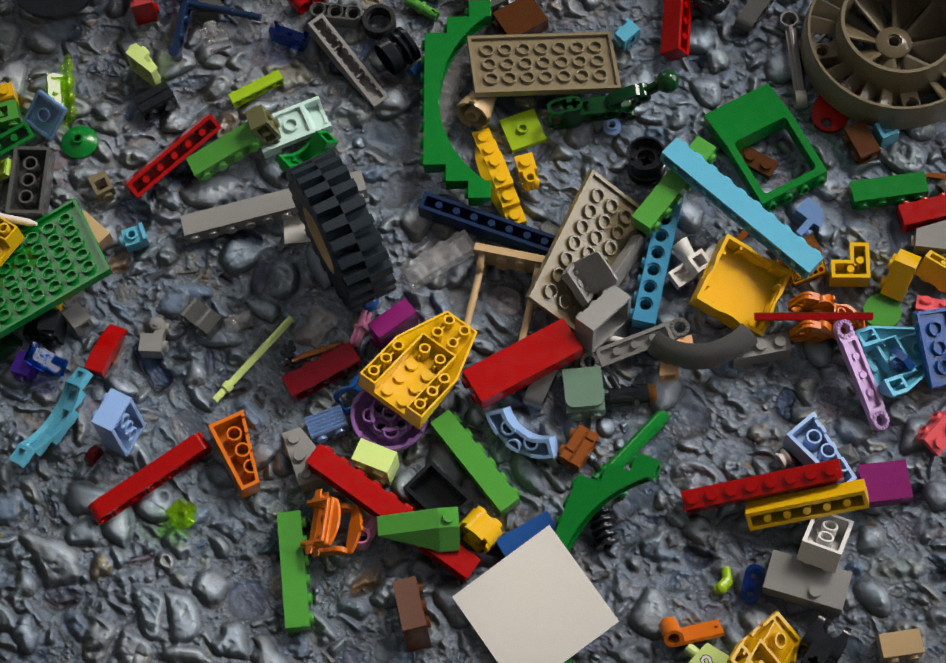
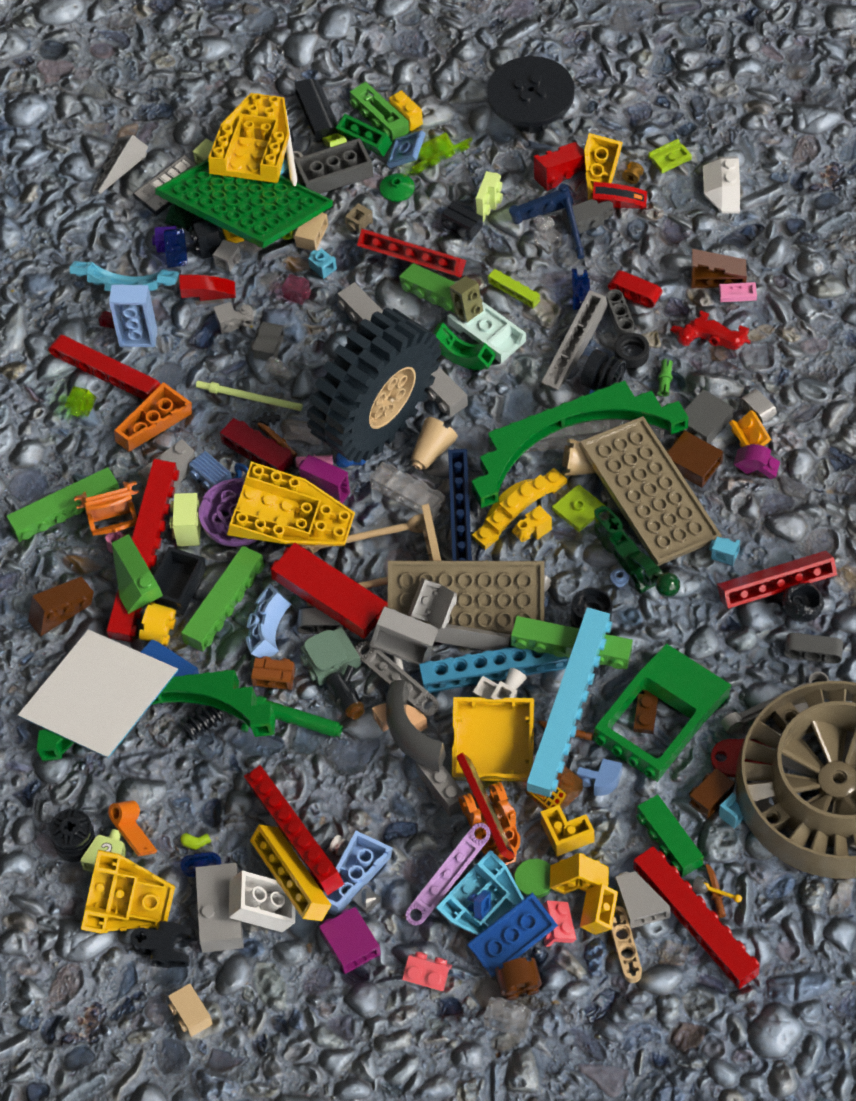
camera: 65 degrees right, 10 degrees down
none -> clear pink brick [282,274,311,304]
none -> tan cone [410,417,458,470]

